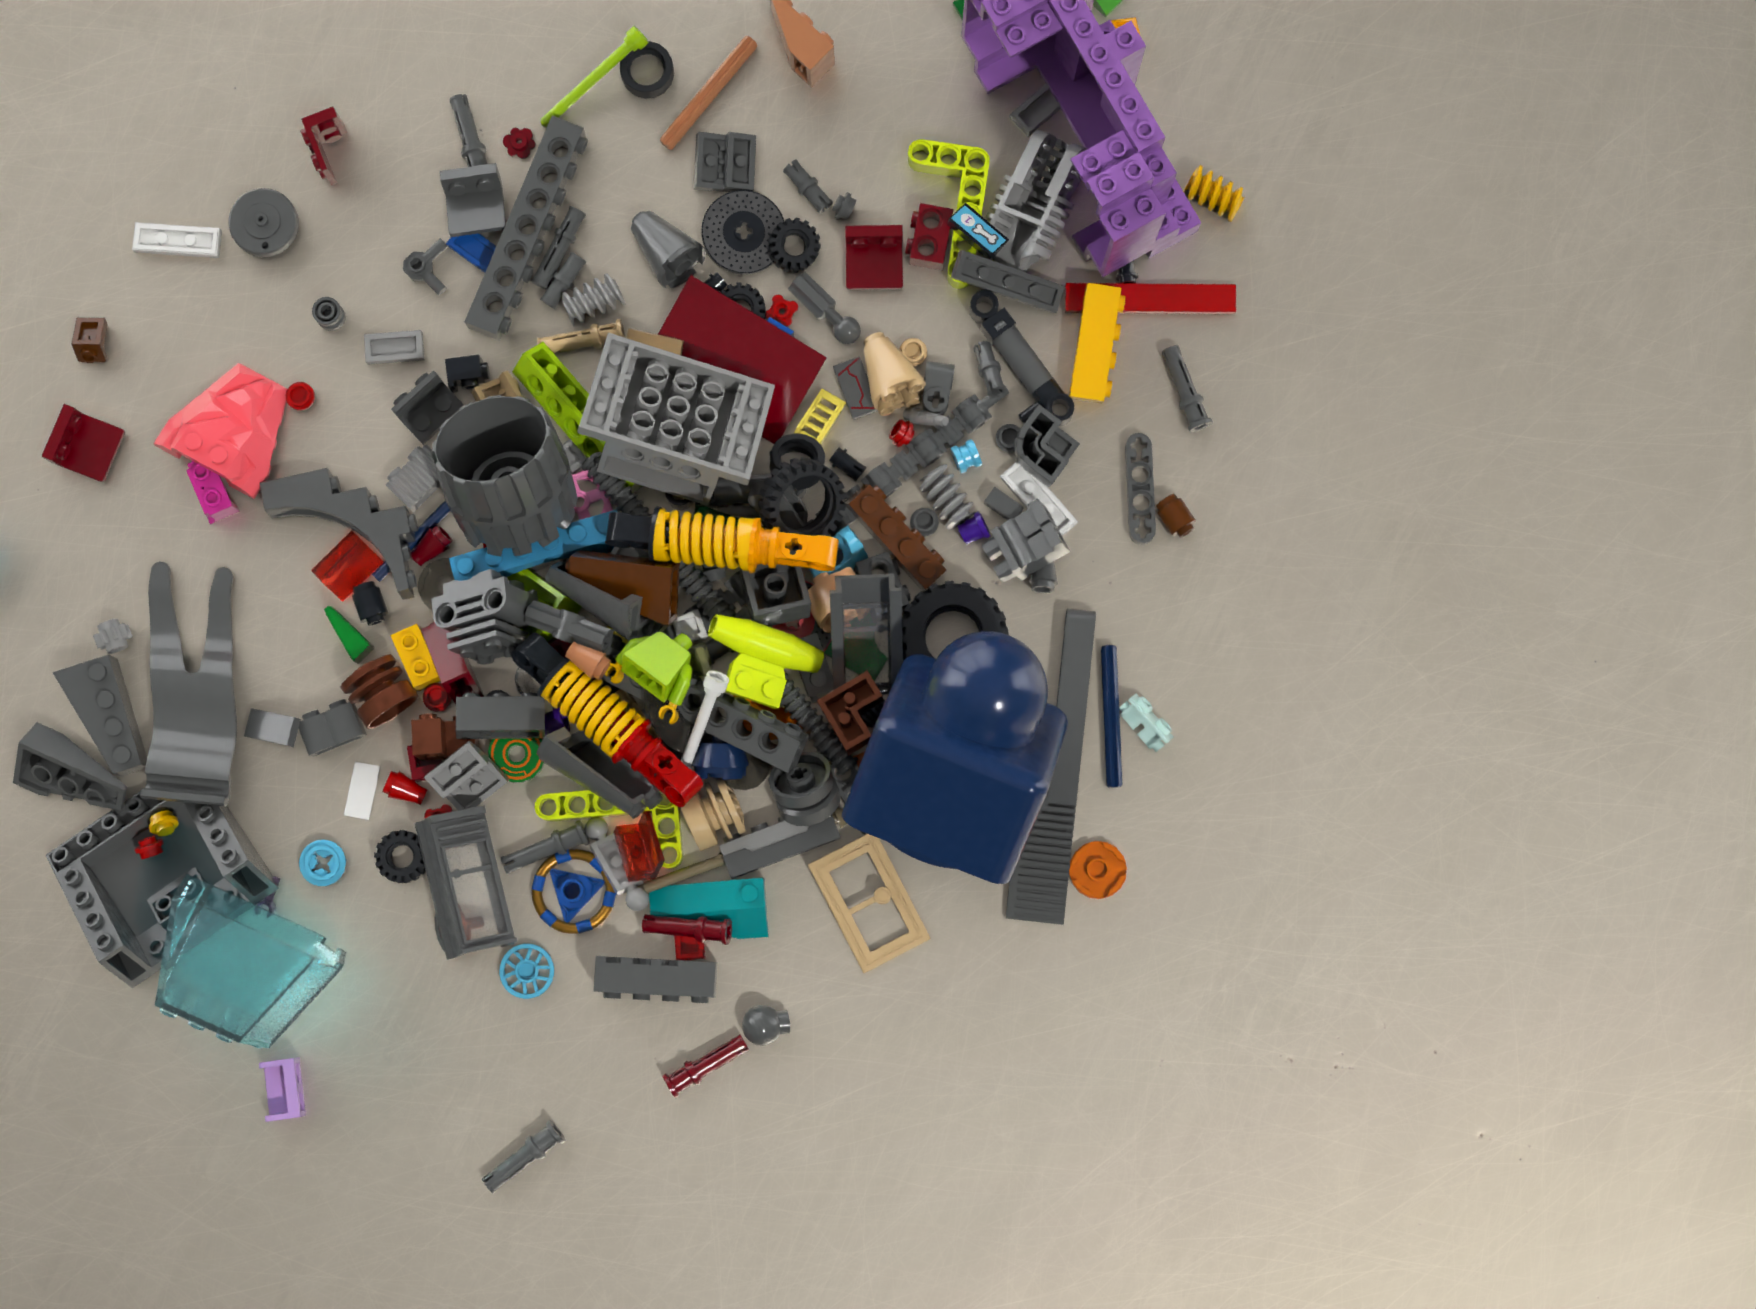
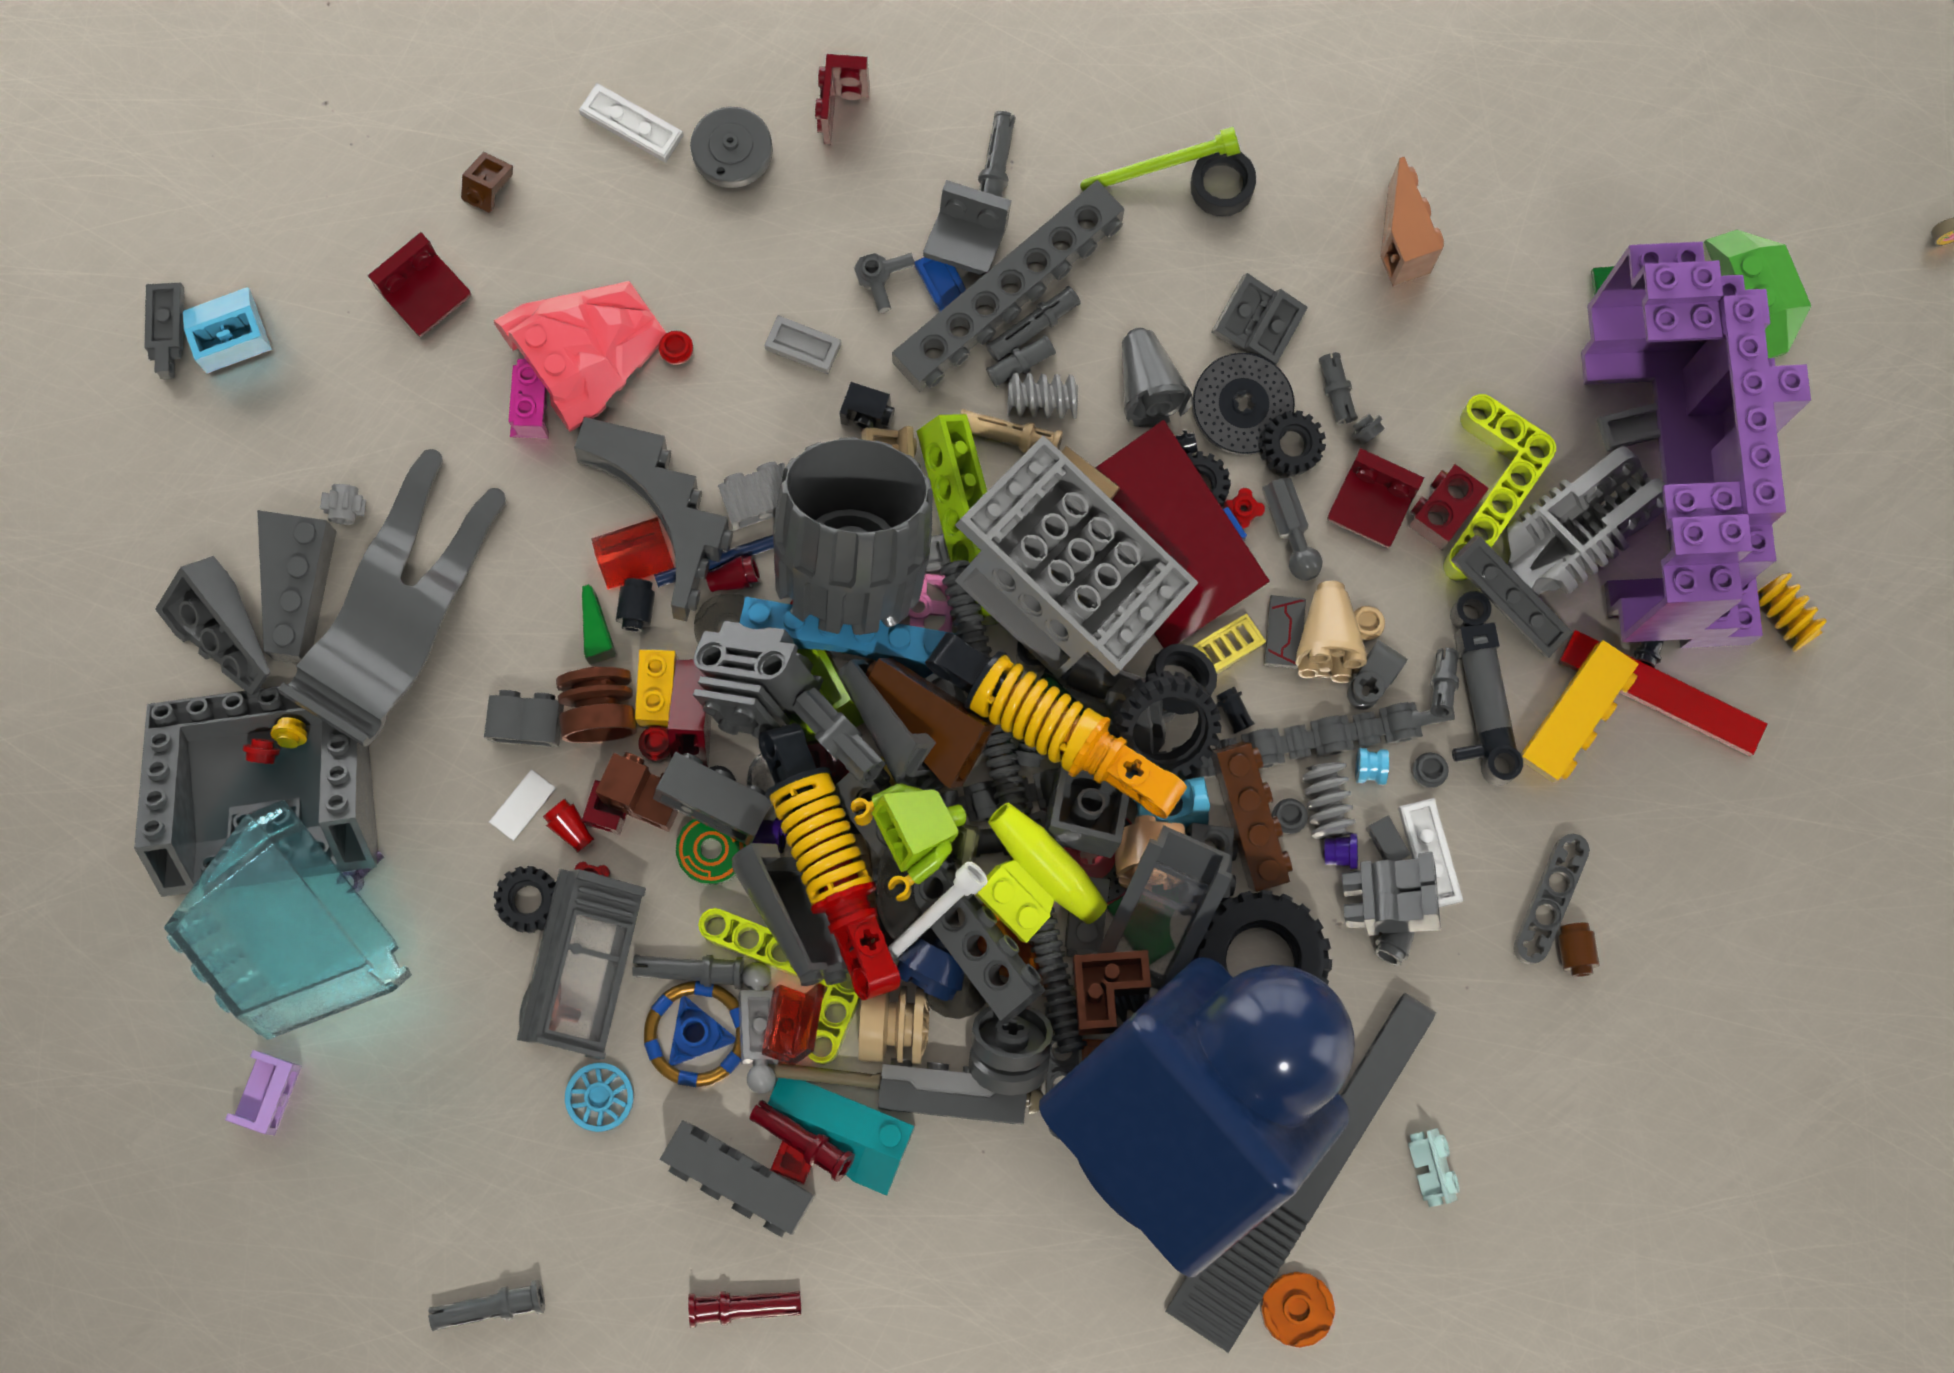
camera: 25 degrees right, 5 degrees down
tile [244,708,301,747] -> none
medium azure gear [299,840,347,886] -> none
dark grey wheel [312,297,346,331] -> none
dark grey bracket [391,371,465,445] -> none
light grey slope [424,741,509,810] -> none
dark red plant [503,128,536,159] -> none
nougat cone [565,642,611,680] -> none
nougat axle [660,36,757,150] -> none
white tile [672,609,708,643] -> none
dark grey piece [742,1005,790,1046] -> none
tan door [808,834,931,973] -> none
red plate [889,419,915,447] -> none
light grey animal [903,408,949,426] -> none
slope [947,203,1009,260] -> none
dark grey brick [1014,404,1080,487] -> none
dark blue axle [1101,645,1123,788] -> none
dark grey pin [1162,345,1213,432] -> none

